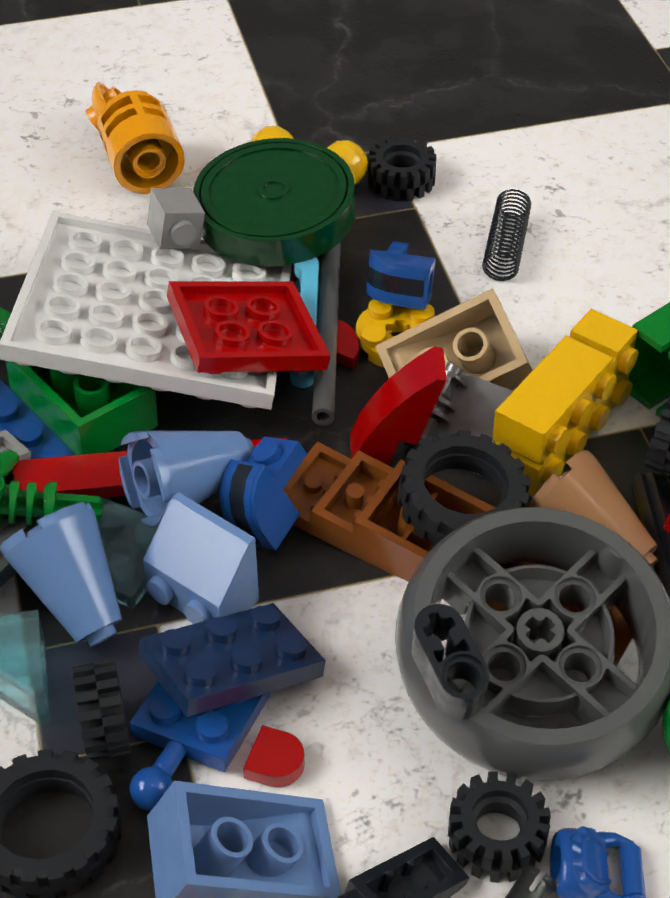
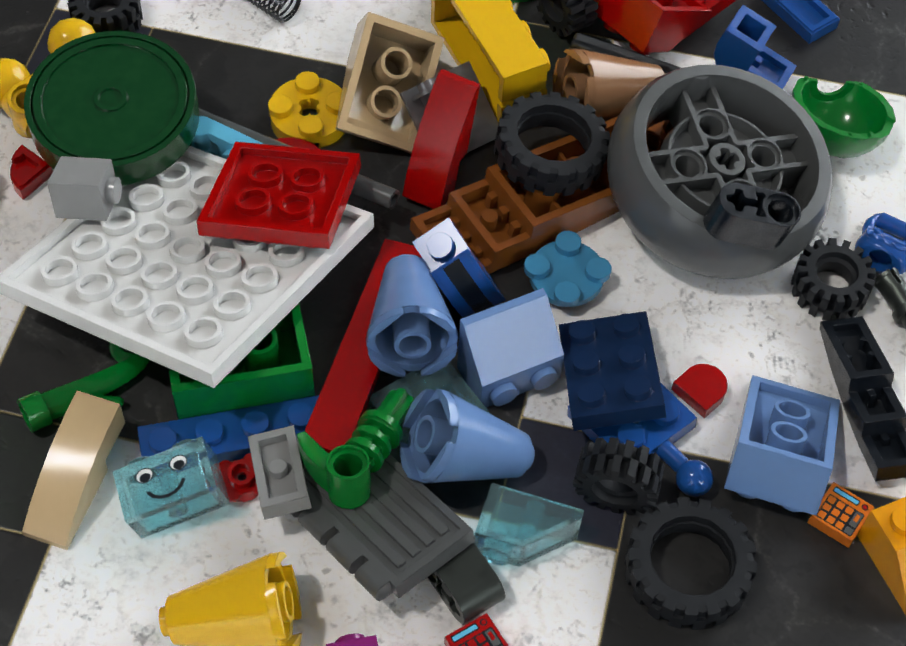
camera: 65 degrees left, 10 degrees up
blue brick [366,241,436,310] -> none
none -> dark azure piece [524,231,612,307]

